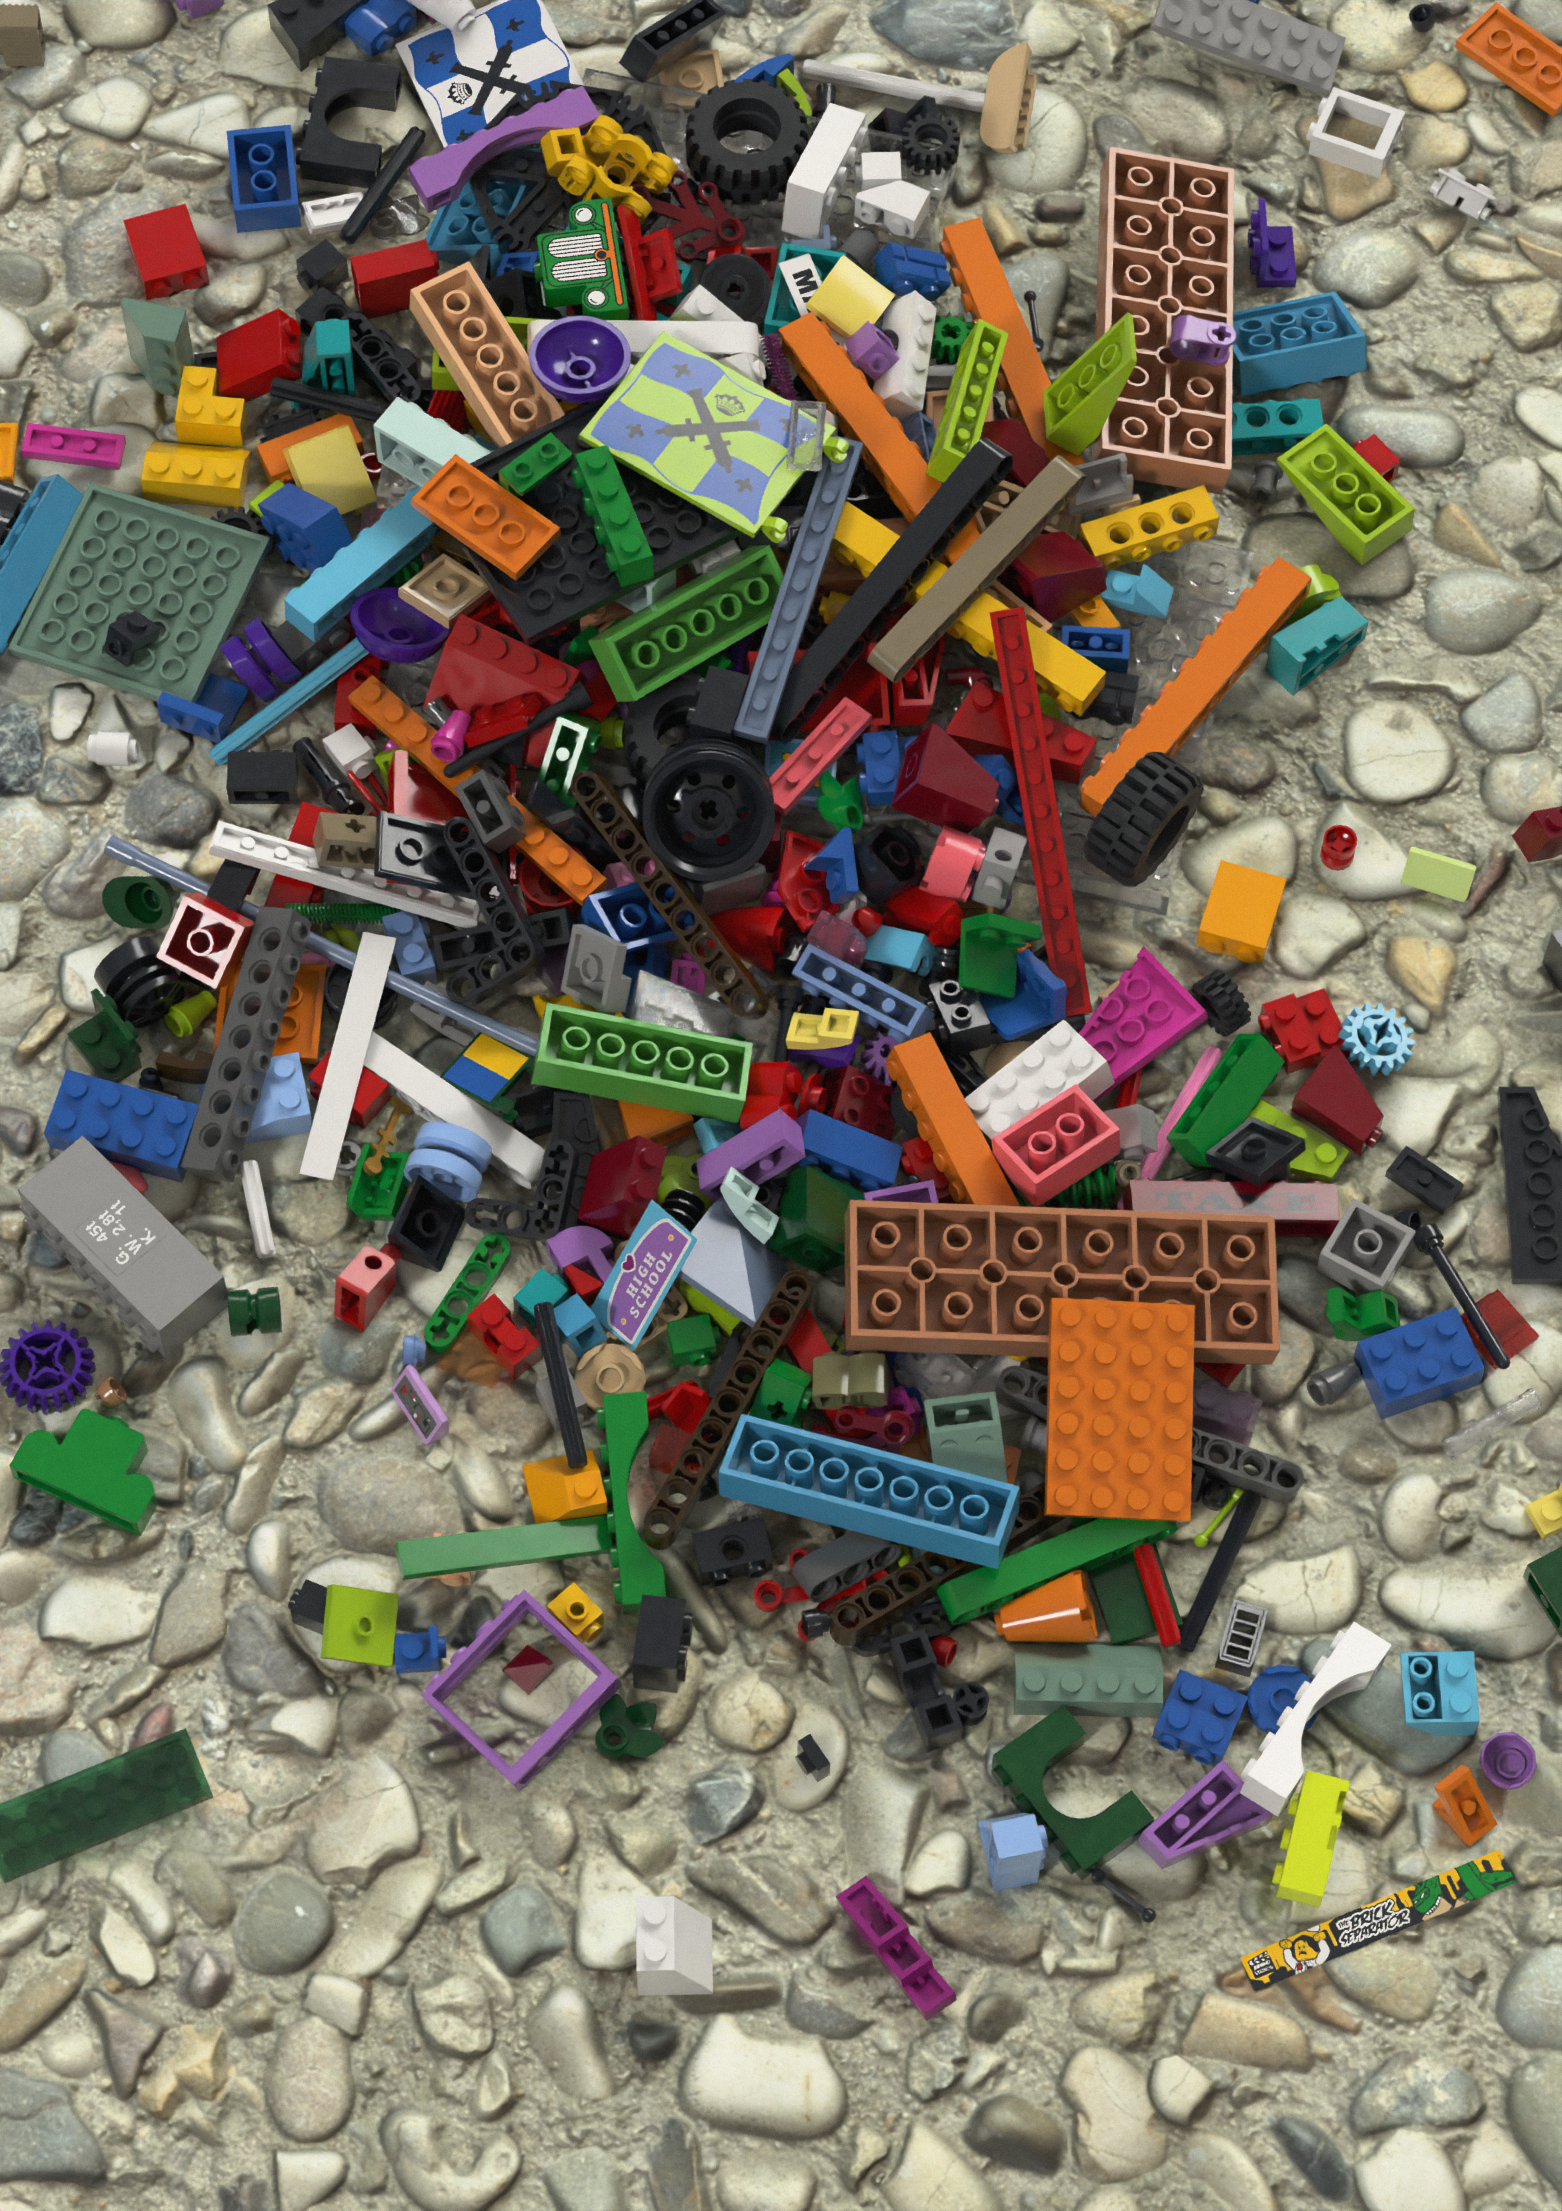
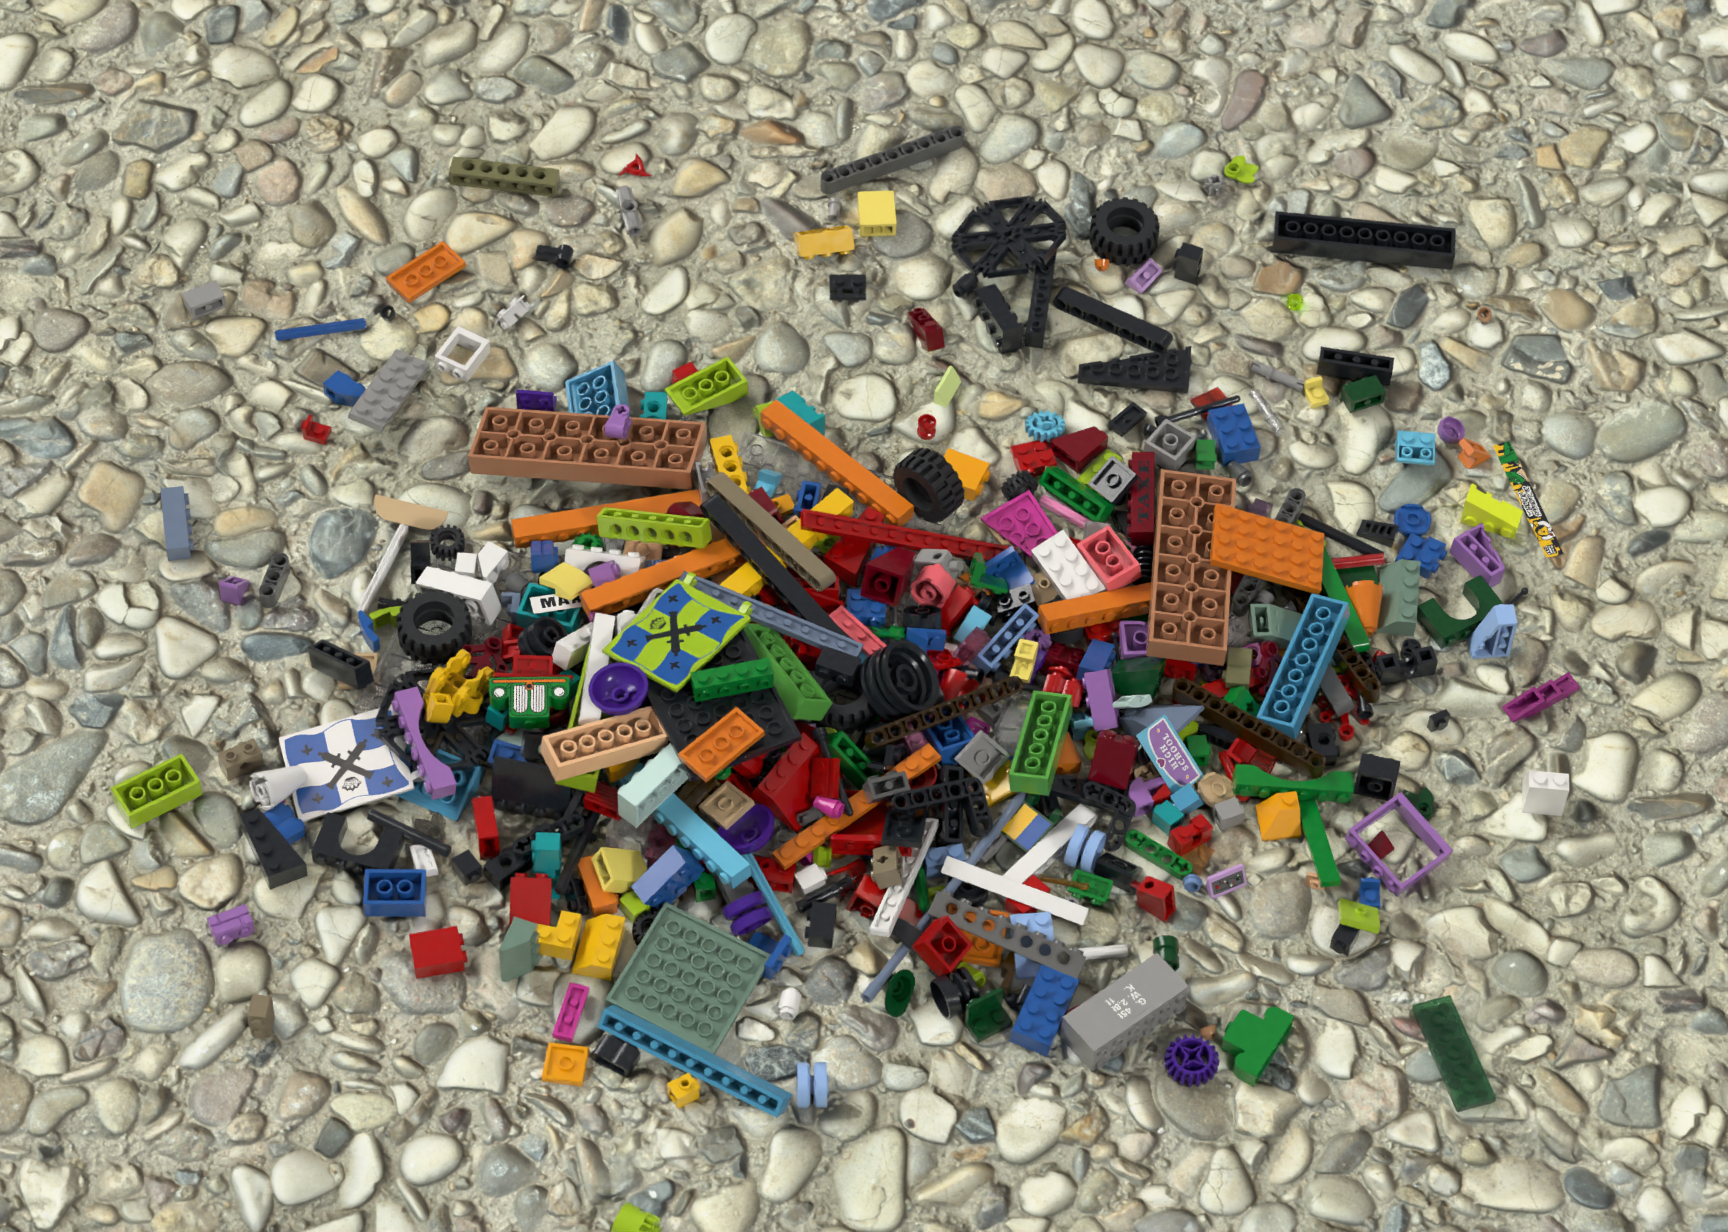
camera: 85 degrees left, 10 degrees down
black bracket [104,610,161,667] -> none
green bracket [499,432,572,497] -> none
black axle [534,1302,588,1469] -> none
yellow brick [547,1582,604,1643] -> none
clear slope [787,400,826,471] -> none
red hinge [851,907,882,937] -> none
lime slope [1043,312,1137,456] -> none
white arch [1240,1622,1391,1817] -> none

